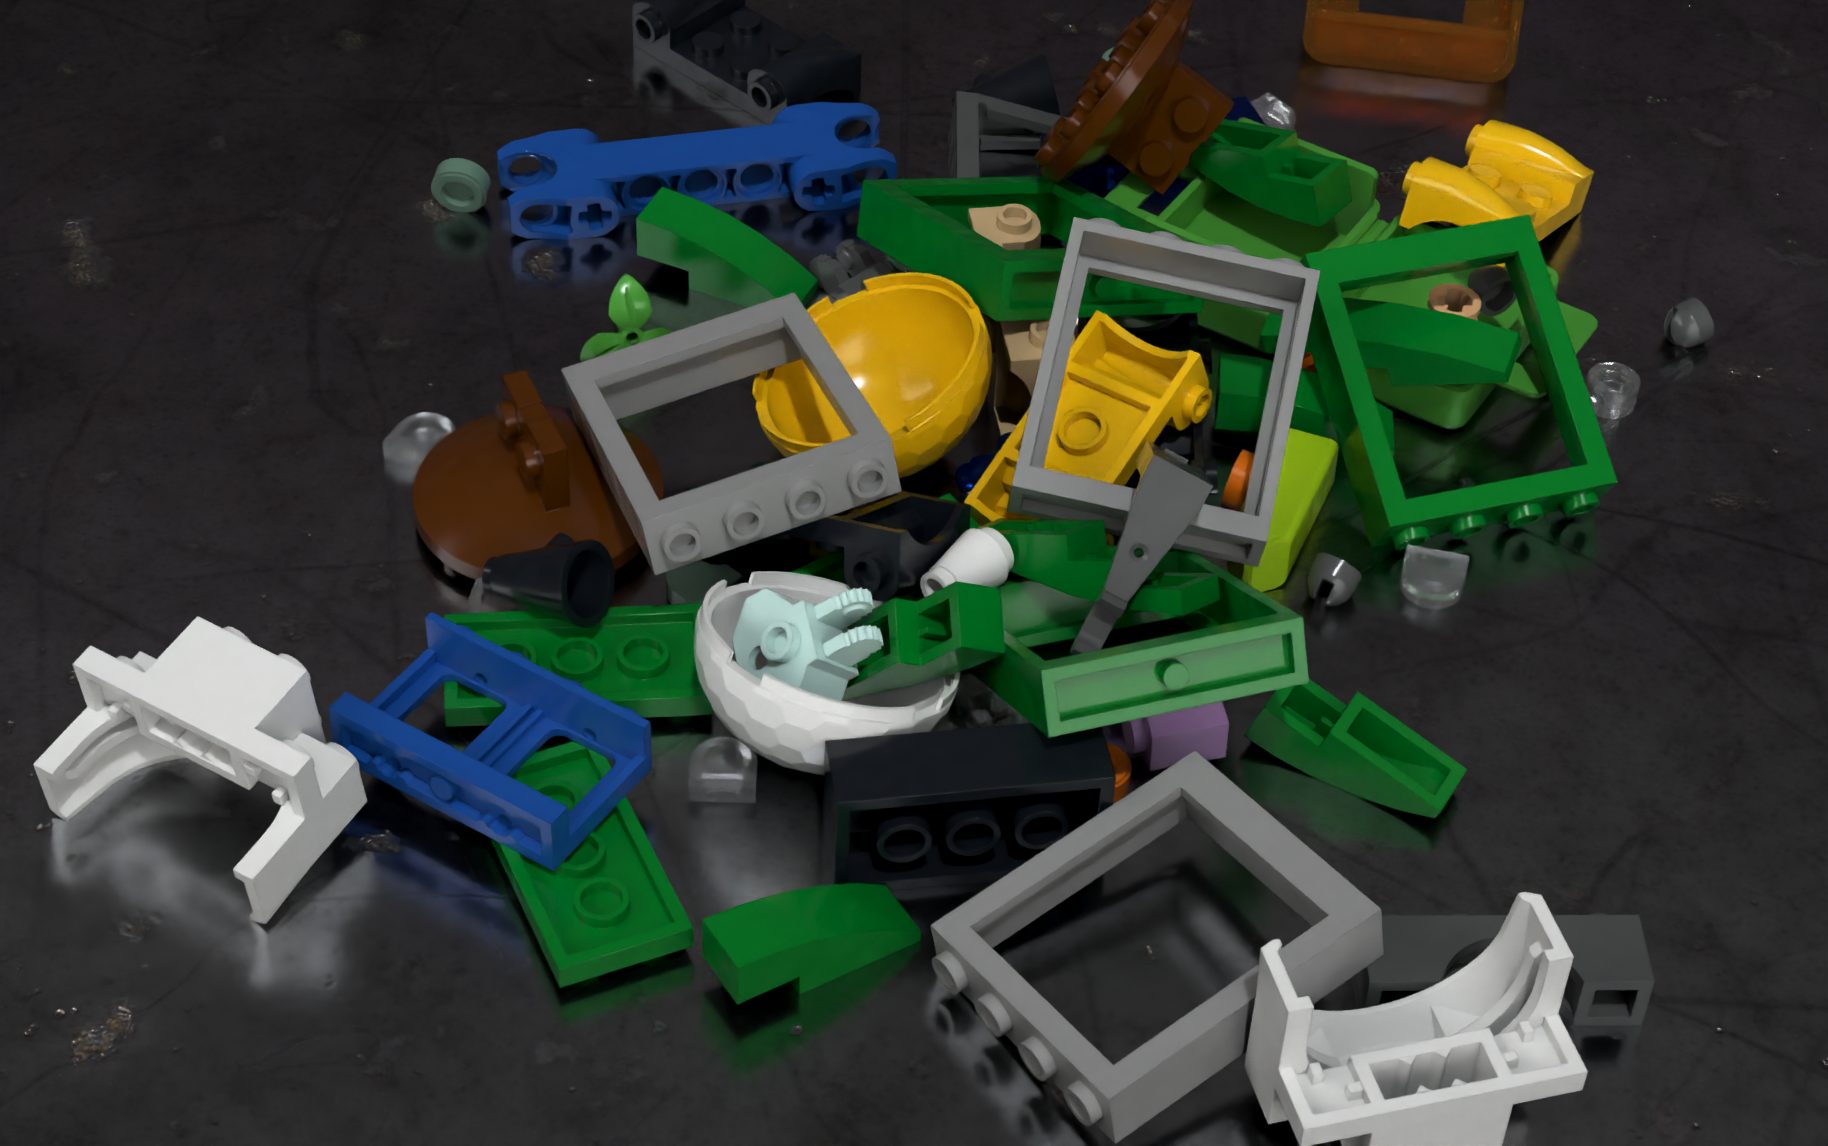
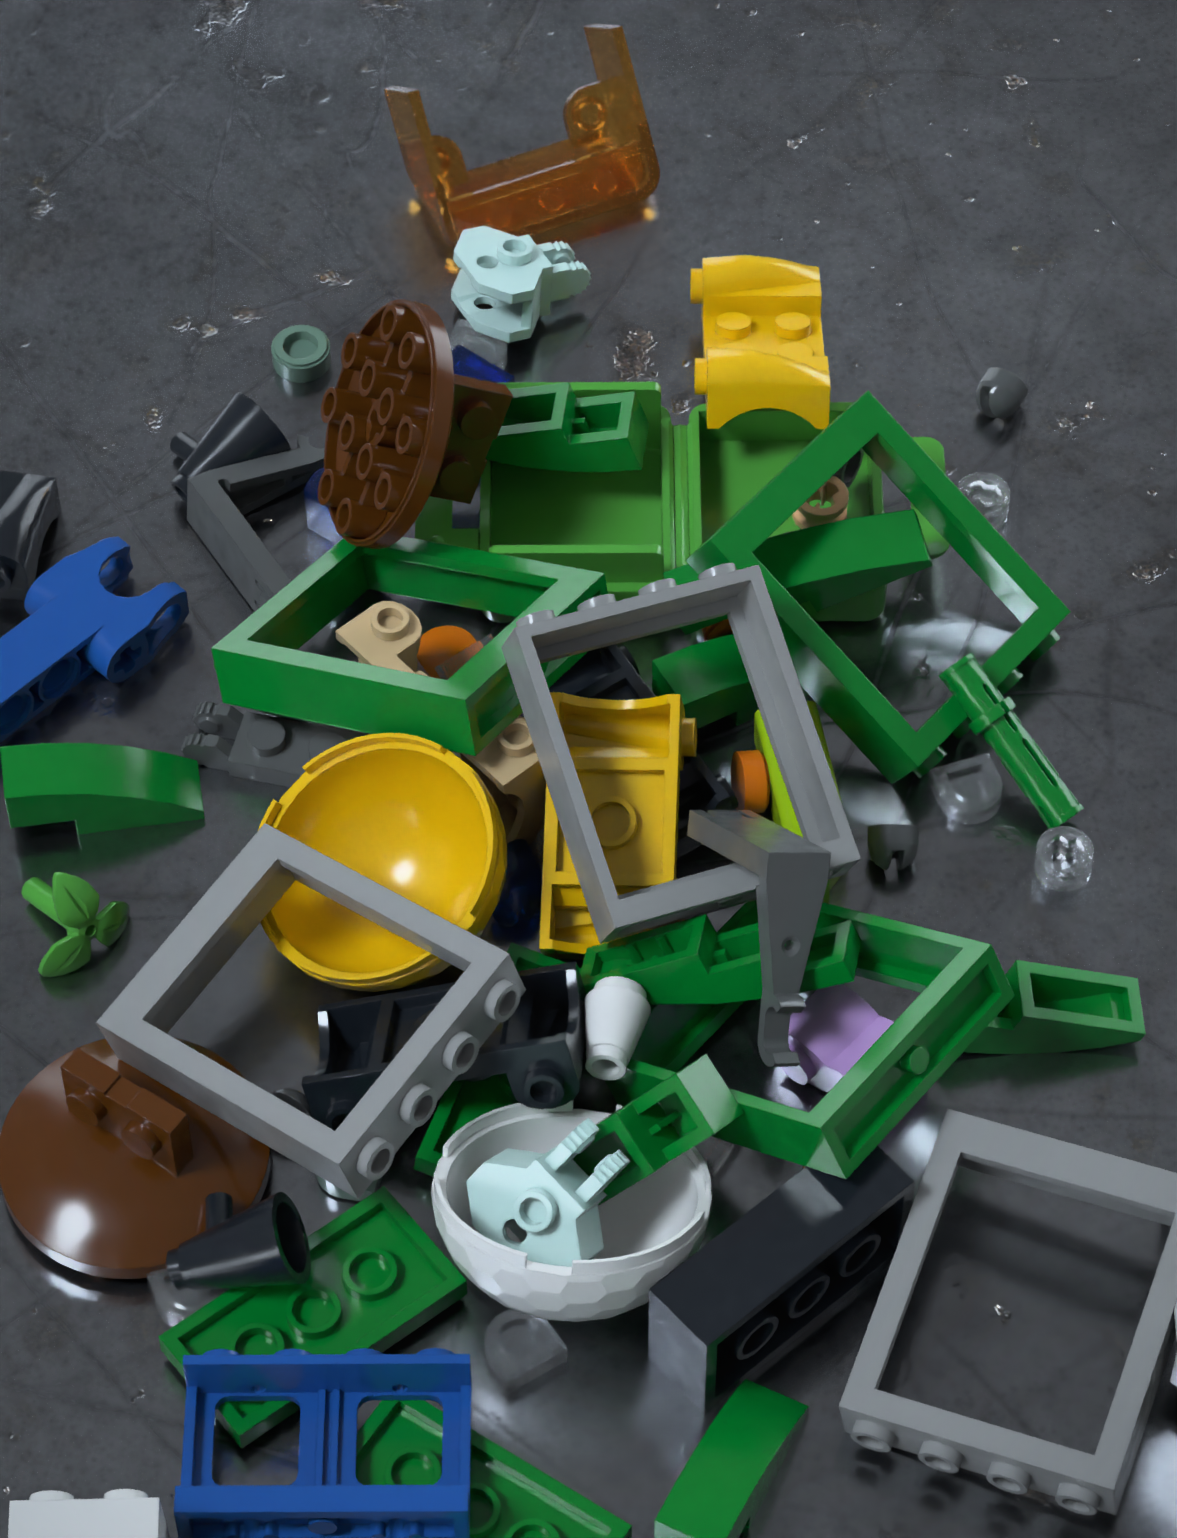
camera: 30 degrees left, 10 degrees up
none -> light aqua hinge [451,225,592,343]
none -> green pin [939,652,1084,832]
none -> clear bush [1034,826,1094,892]

